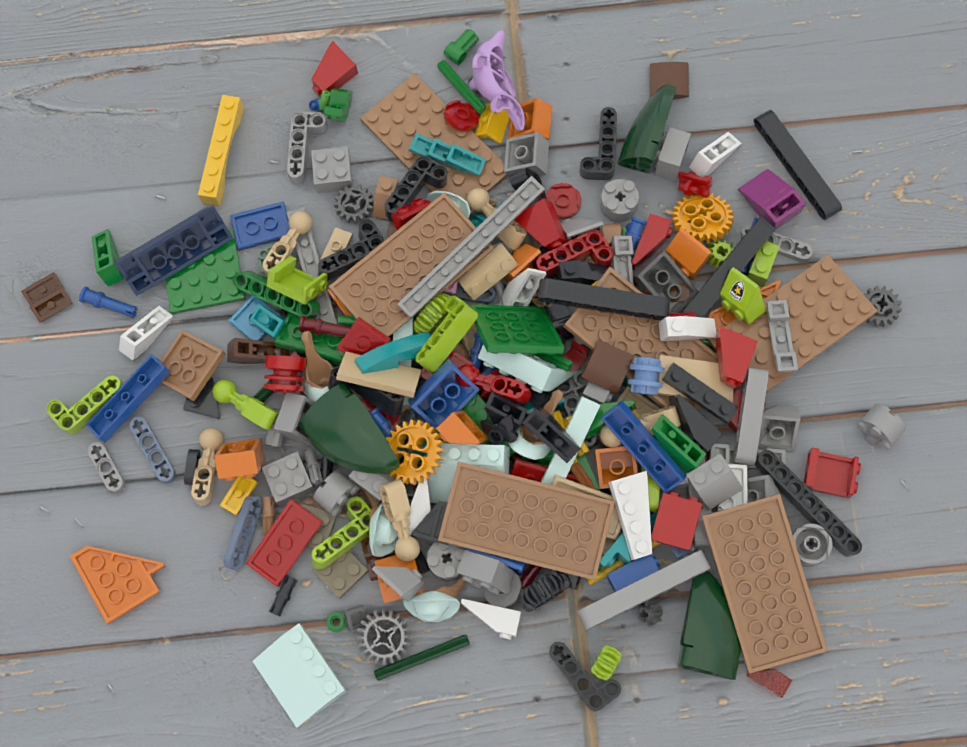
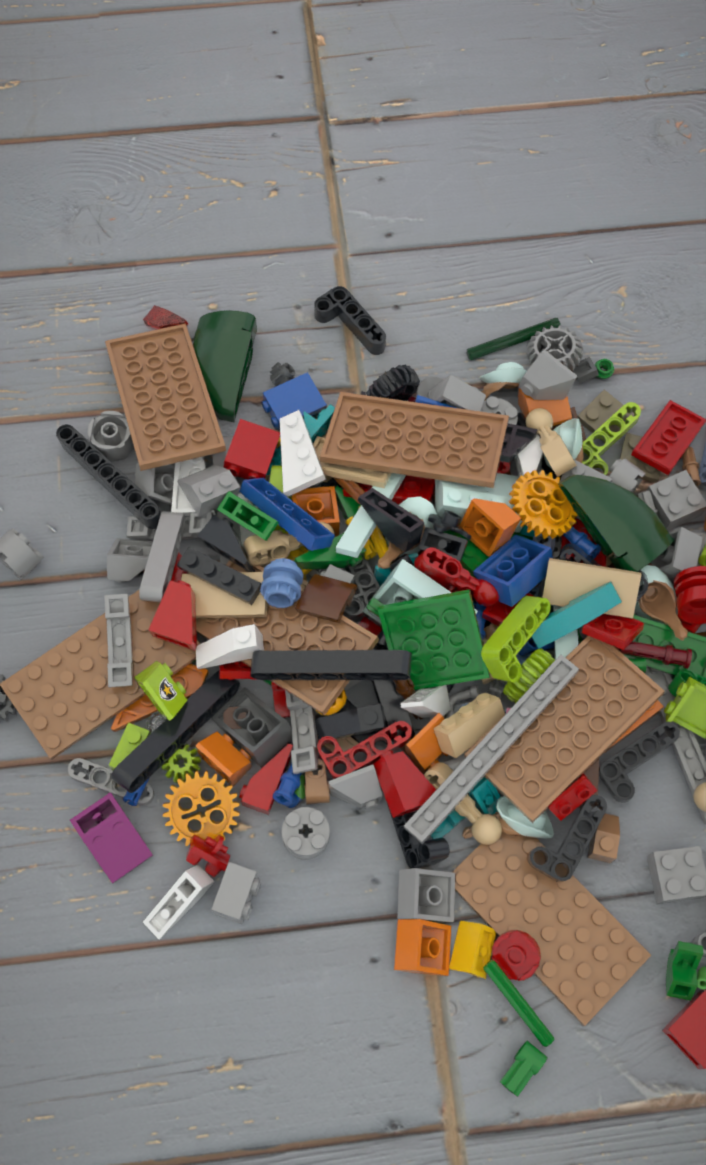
camera: 170 degrees right, 5 degrees down
light aqua slope [253,624,347,728] -> none
black pin [269,575,298,617] -> none
tan plate [320,227,353,263] -> none
dark grey gear [334,183,374,224] -> none
teal slope [408,133,486,176] -> none
white slope [461,599,521,640] -> none
lavender animal [468,30,525,130] -> none
red tile [546,183,581,220] -> none
light grey beam [577,550,711,630] -> none
black beam [579,107,617,180] -> none
lime gear [591,645,622,681] -> none
dark green panel [617,85,677,173] -> none
reddish brown slope [650,62,689,100] -> none
black beam [754,110,842,220] -> none
red panel [803,447,861,498] -> none

